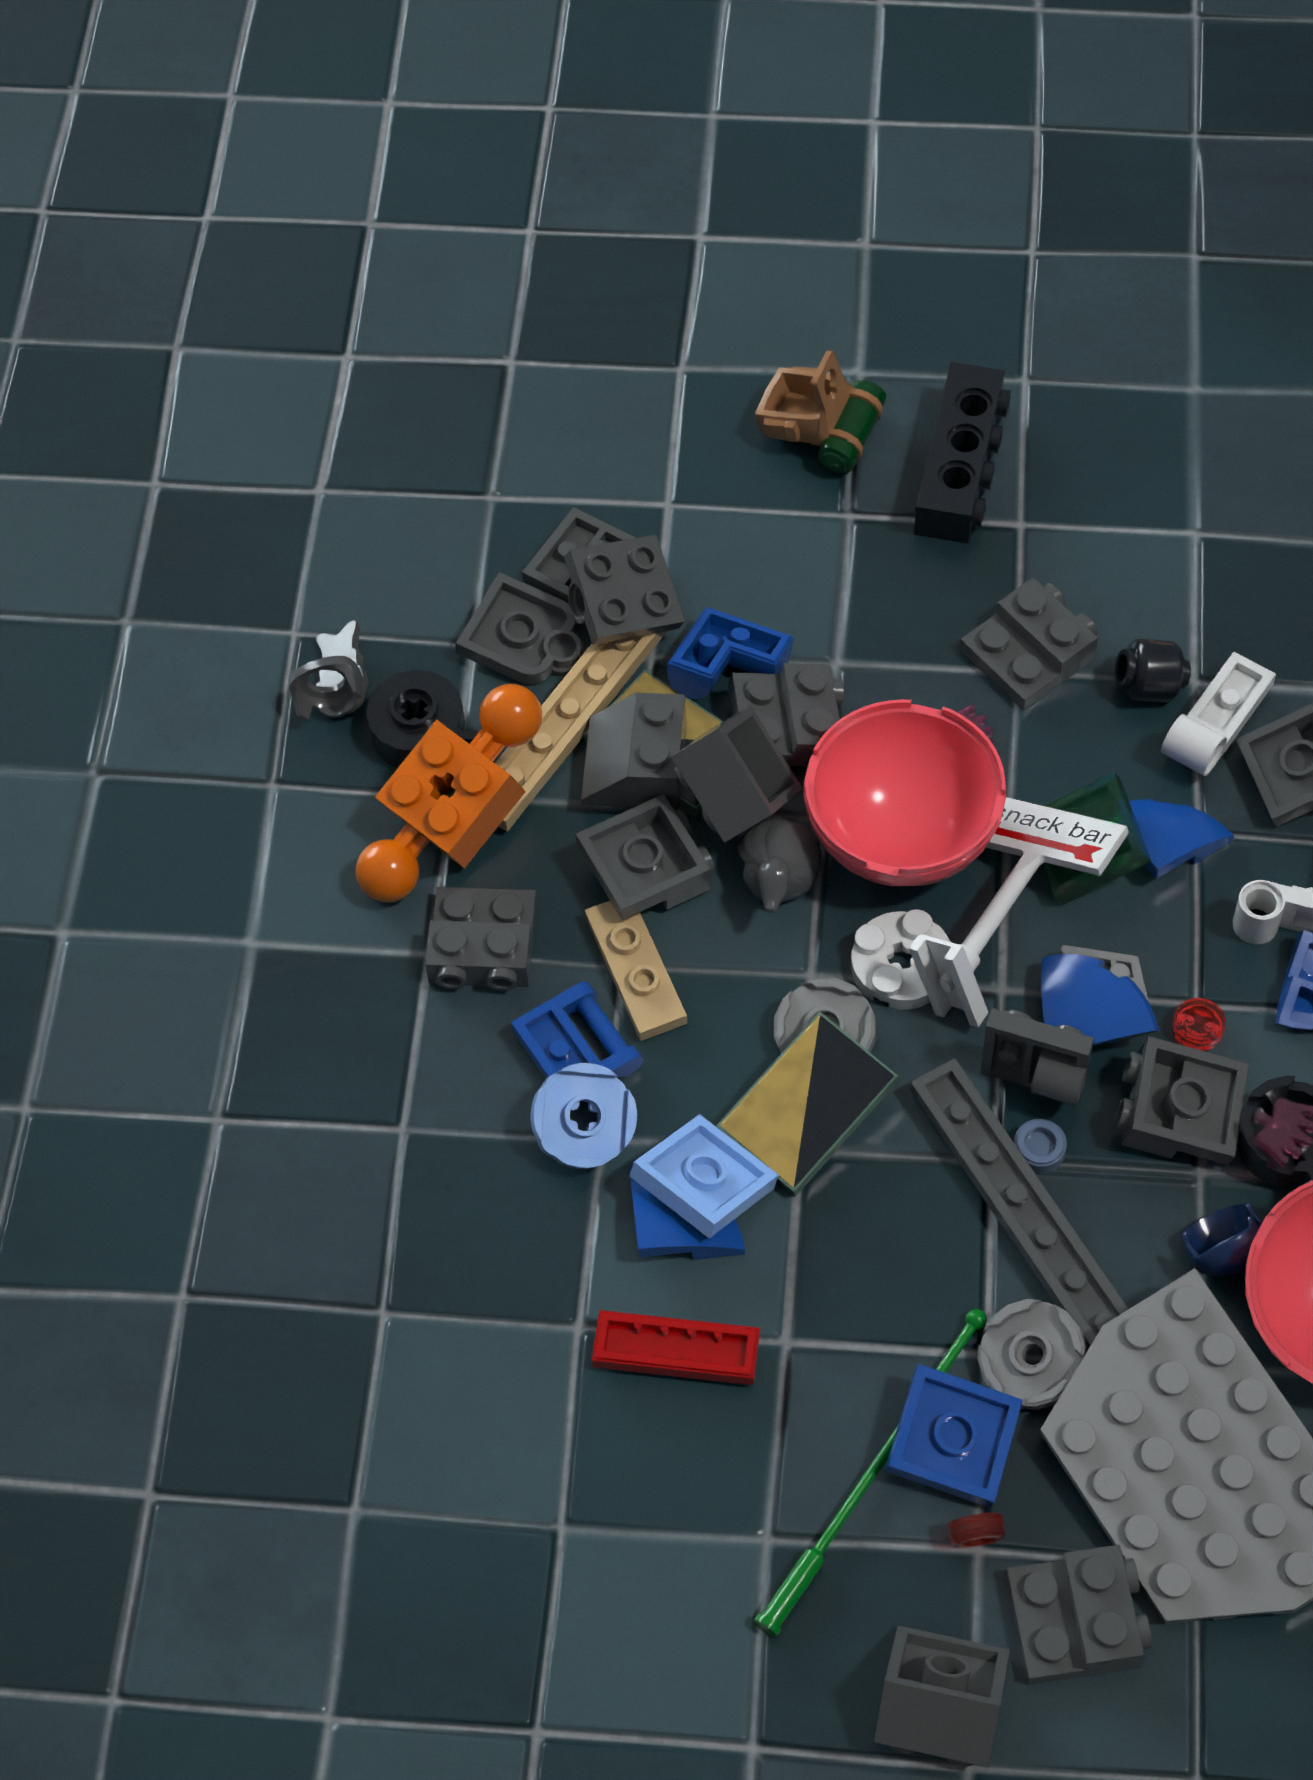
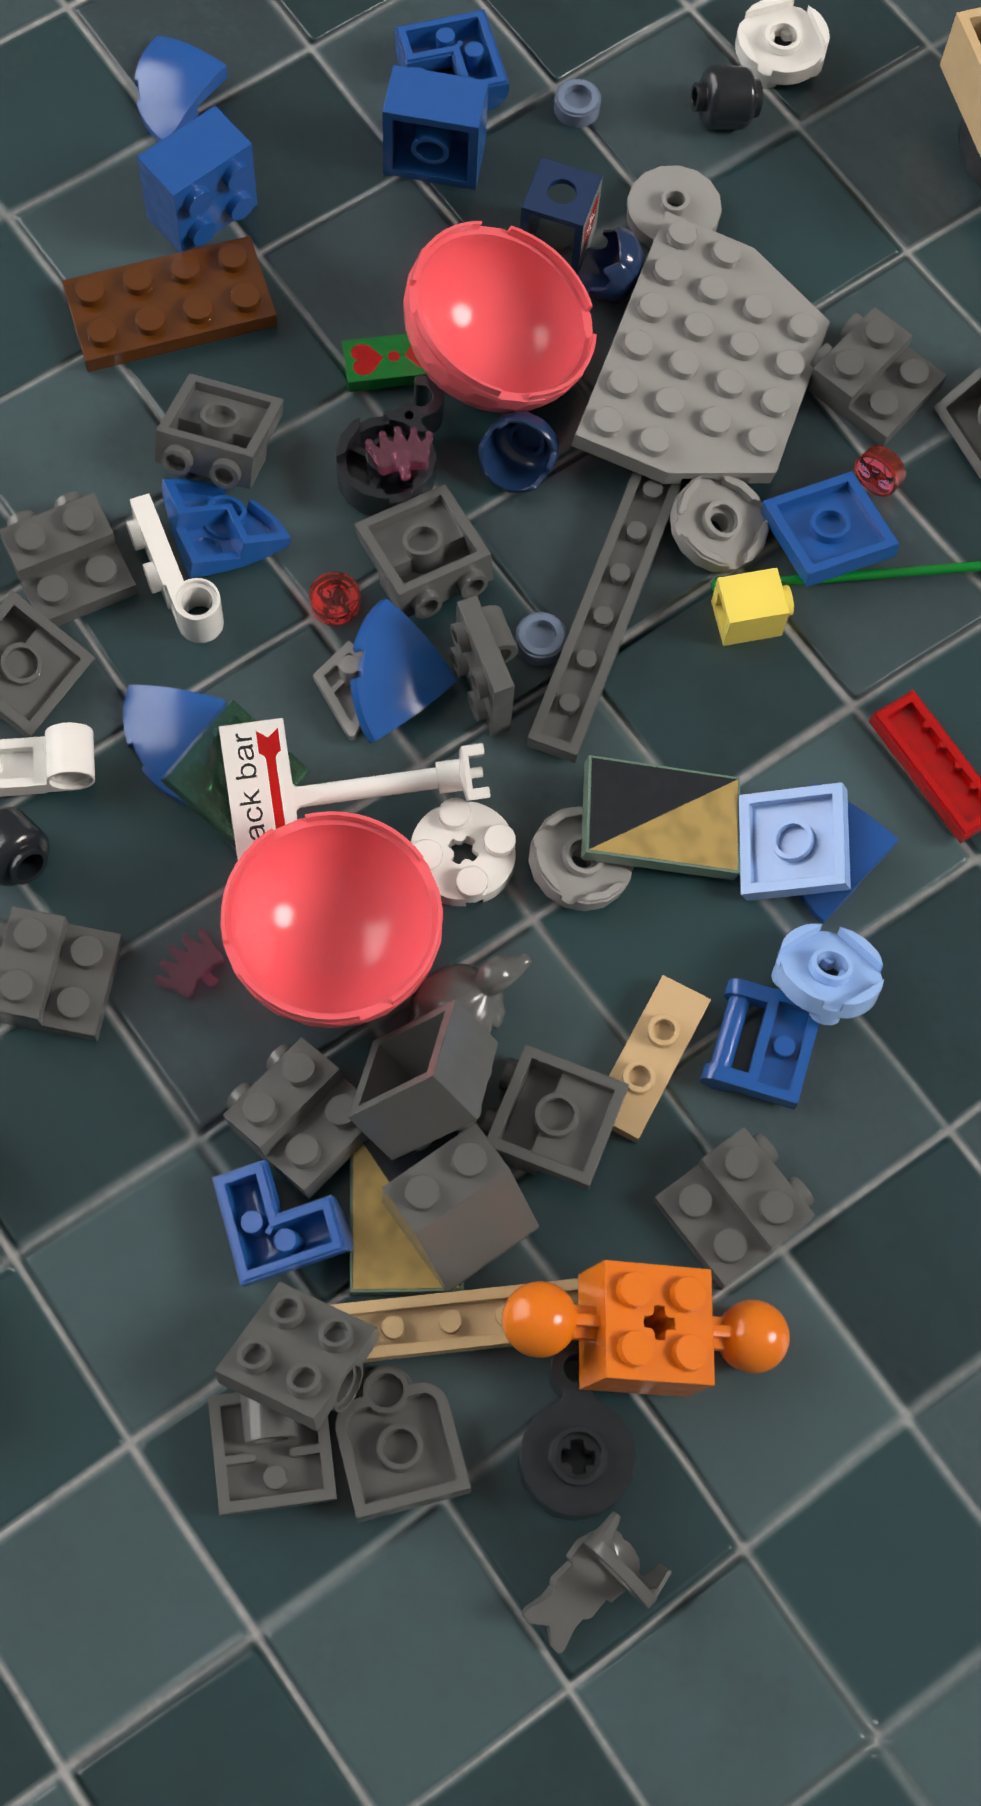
camera: 140 degrees left, 10 degrees up
none -> light yellow brick [711,568,794,646]

